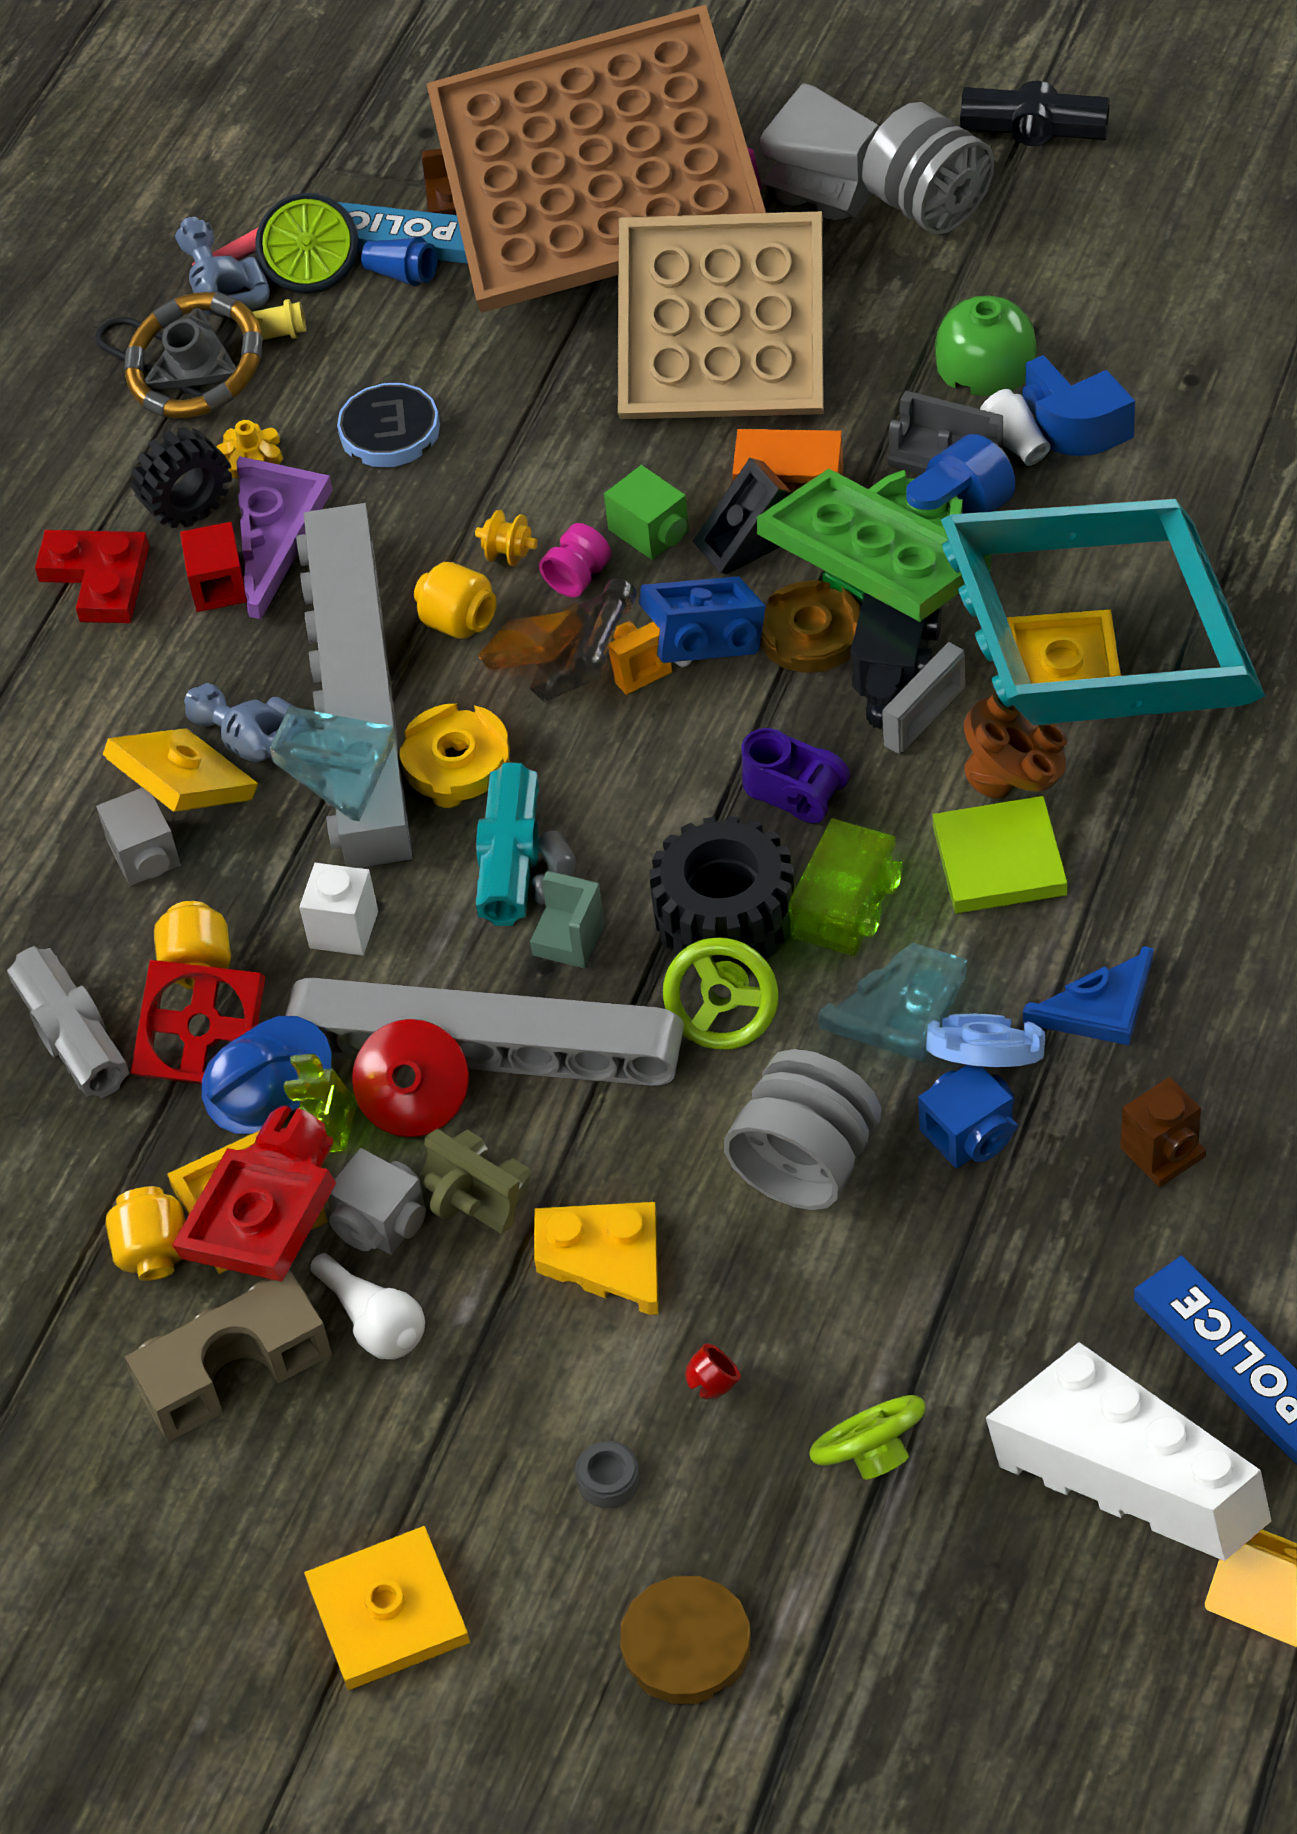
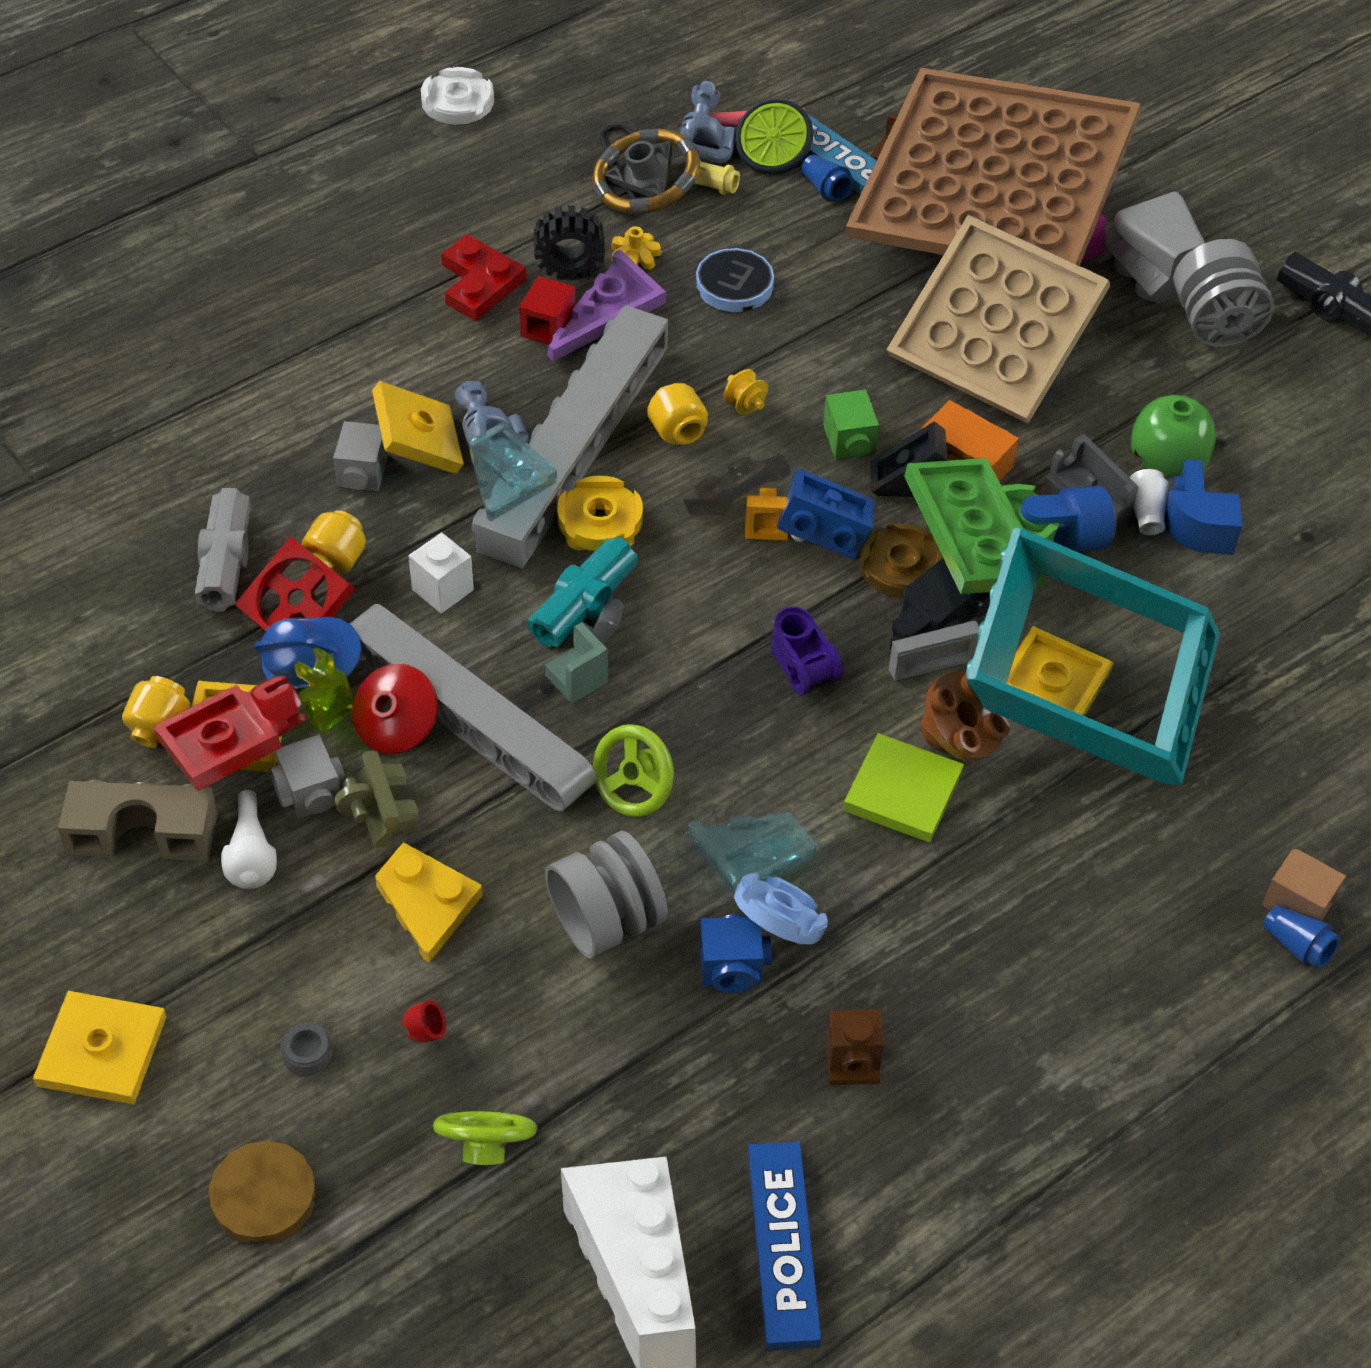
camera: 25 degrees right, 0 degrees up
clear orange tile [478,610,583,669] -> none
dark pink wheel [539,523,612,598] -> none
black tyre [650,816,796,969] -> none
clear neon green brick [789,818,903,957] -> none
blue tile [1023,946,1154,1045] -> none

